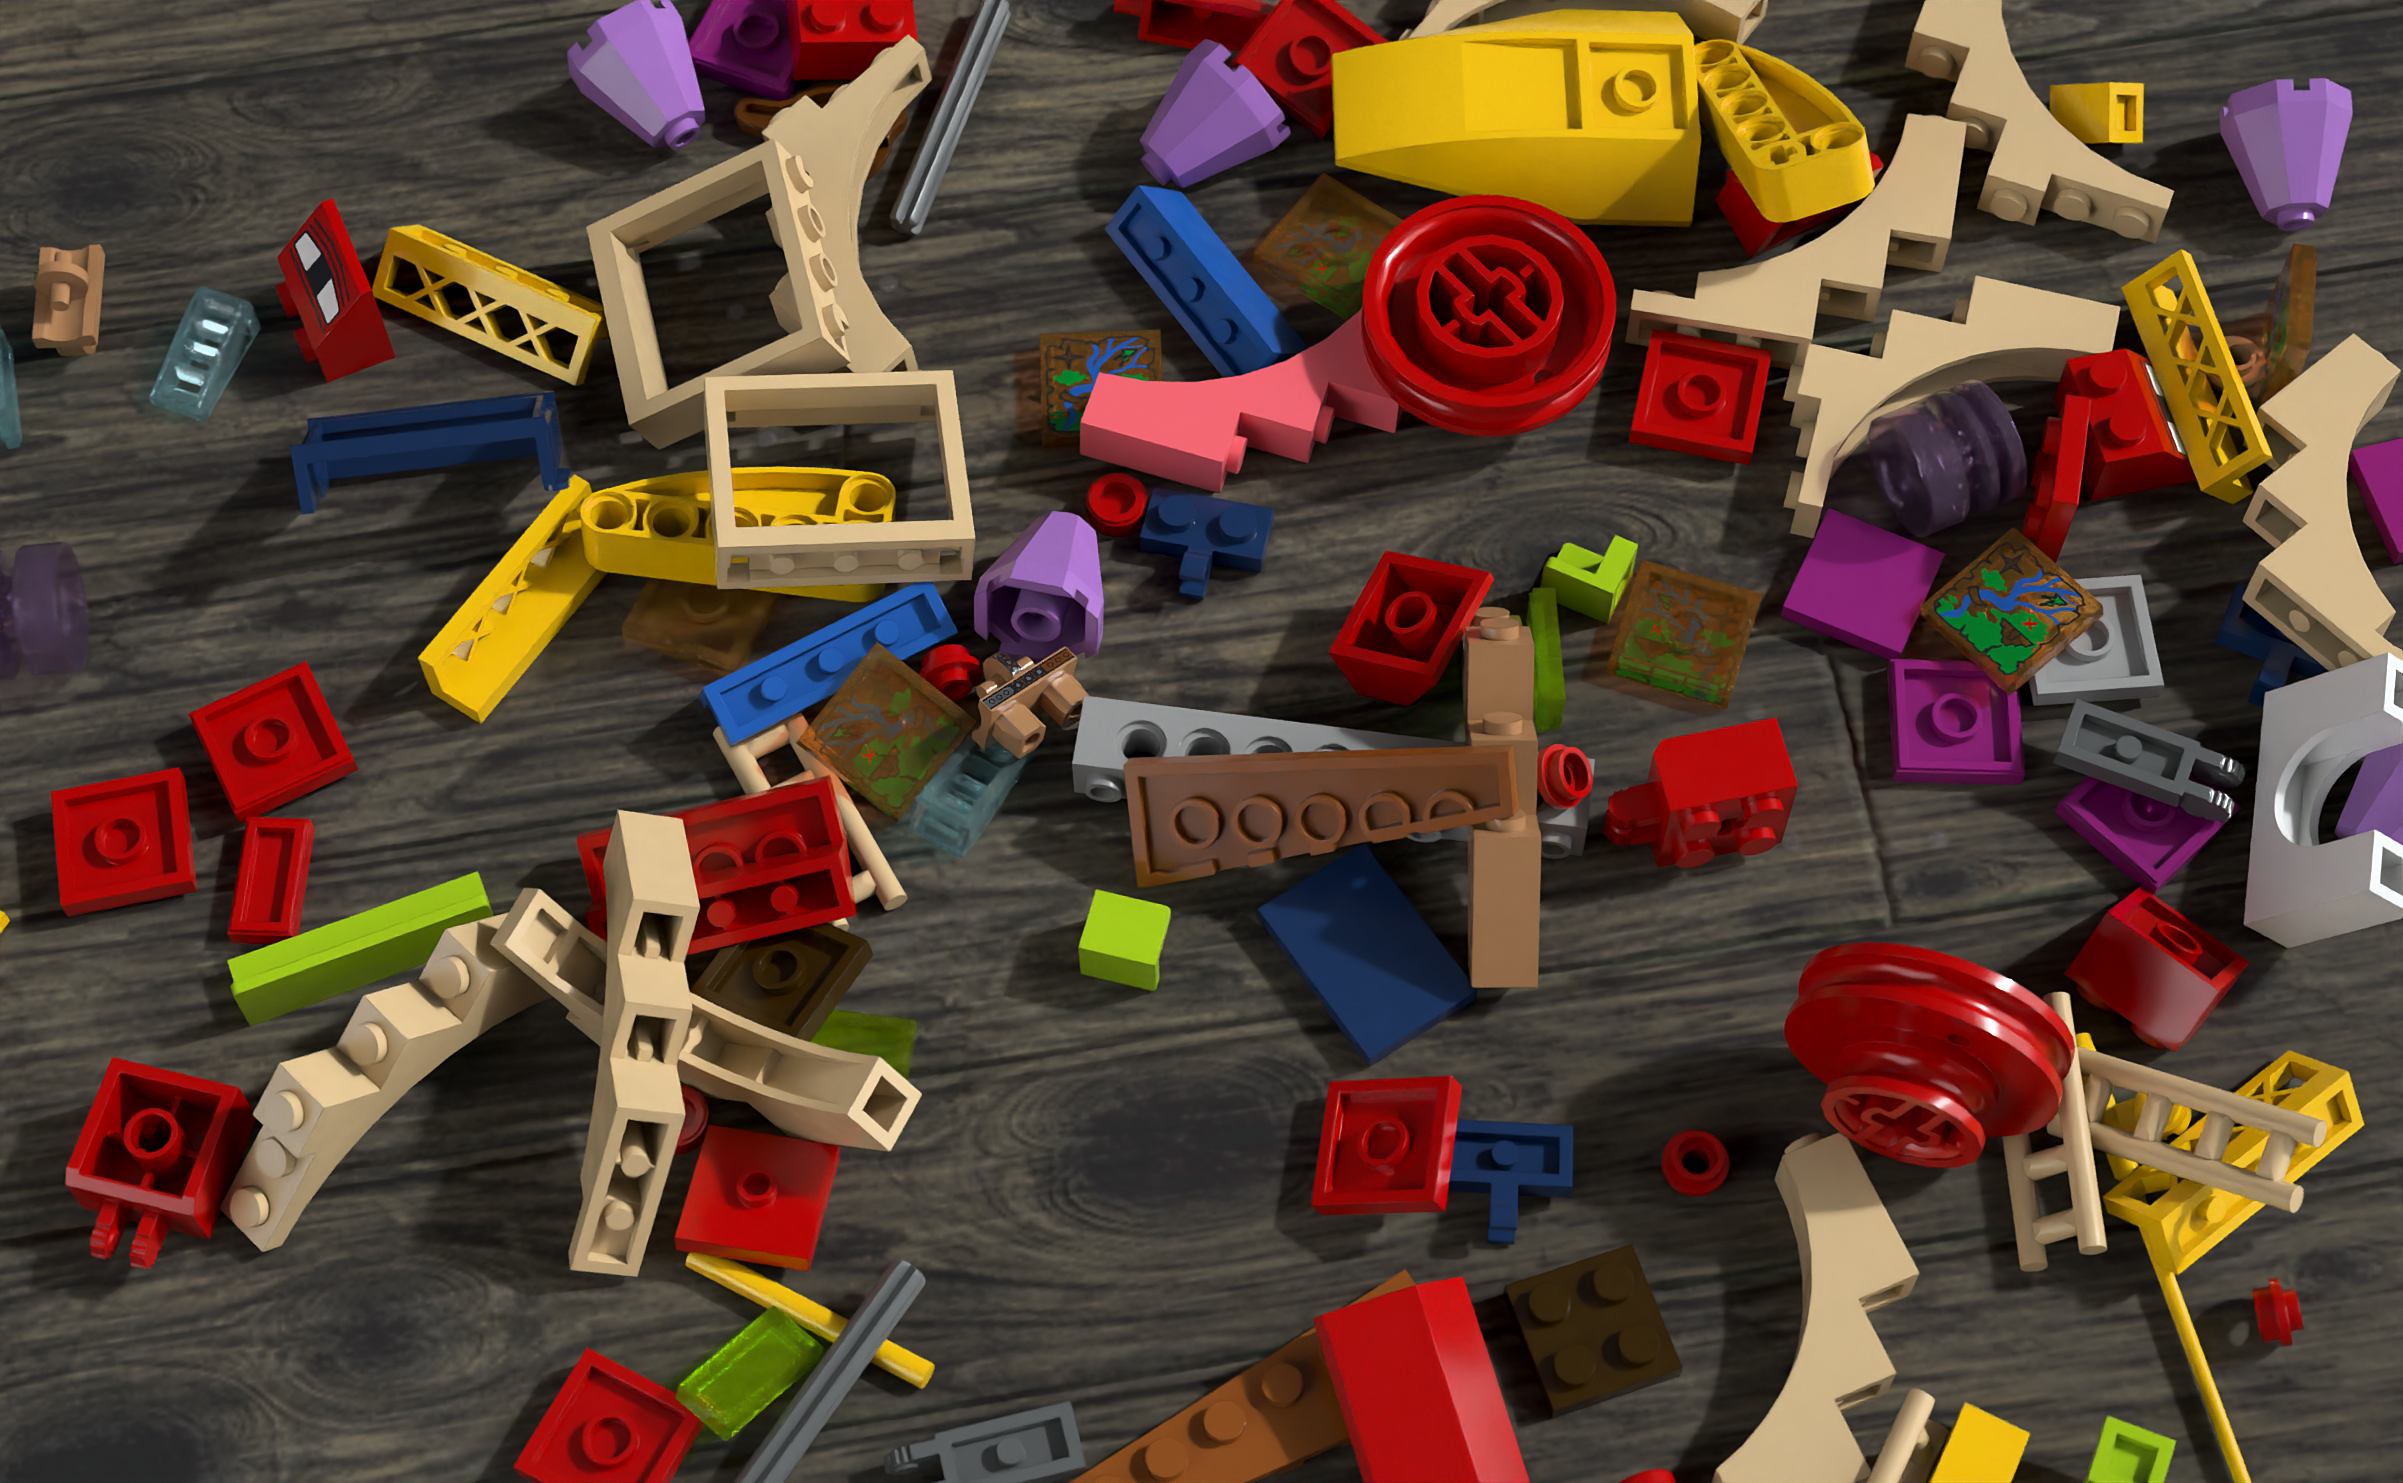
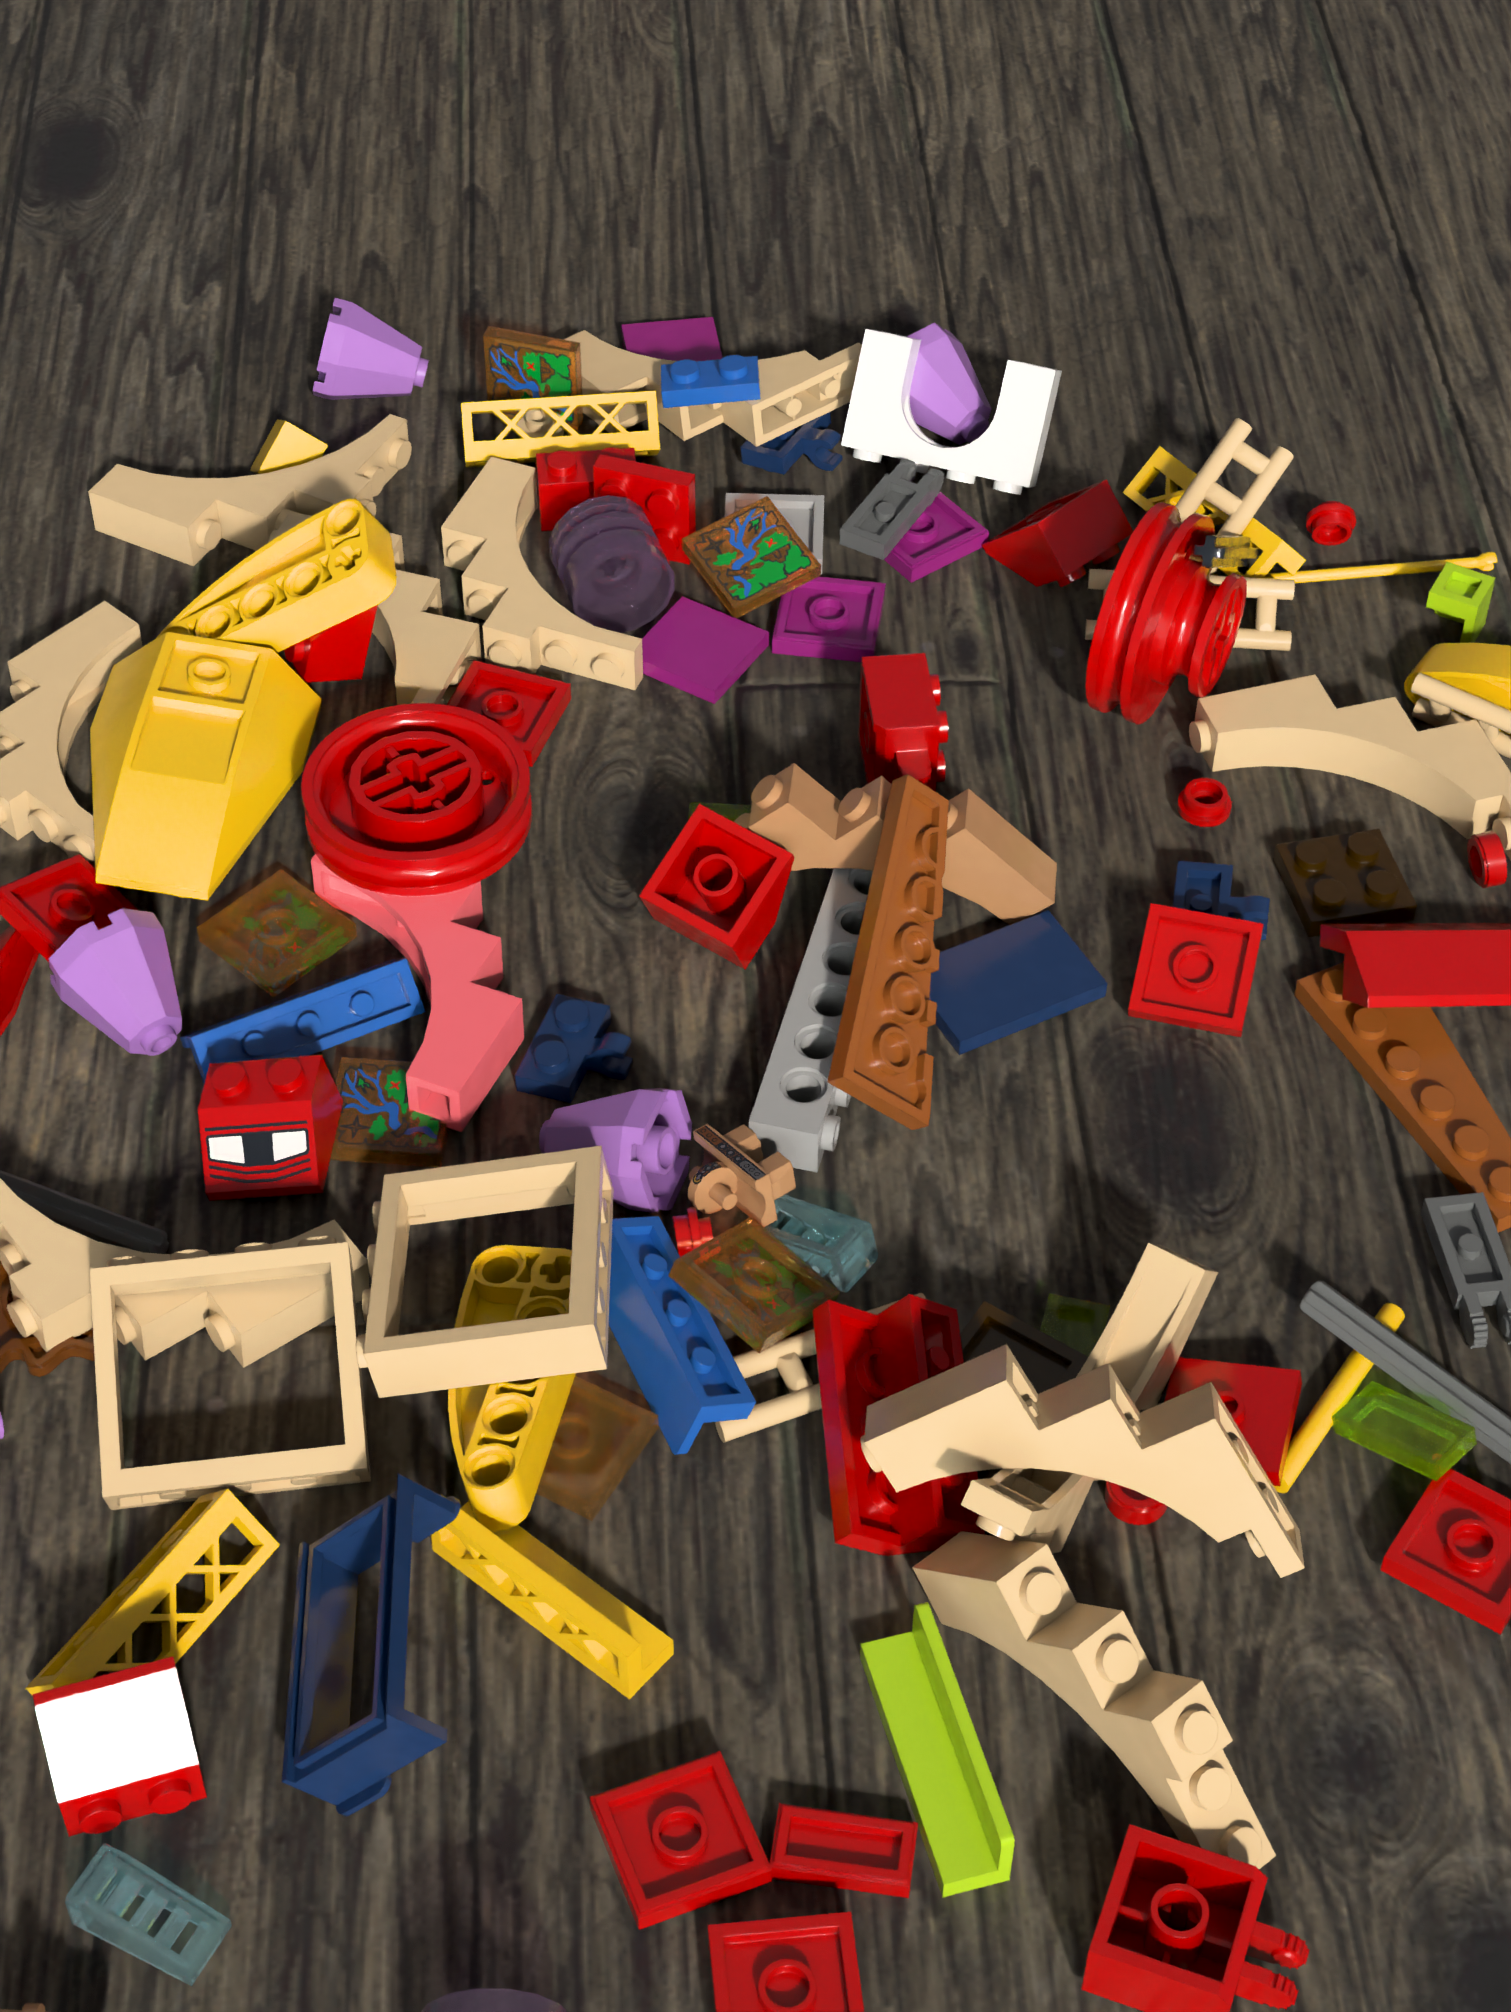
camera: 85 degrees left, 15 degrees down
lime panel [1078,889,1171,991] -> none
red tile [1086,473,1148,537] -> none
lime panel [1539,535,1638,624] -> none
clear orange tile [1606,560,1762,709] -> none
none -> red slope [198,1055,343,1201]
none -> blue plate [661,355,761,408]
none -> axle [1193,535,1259,568]

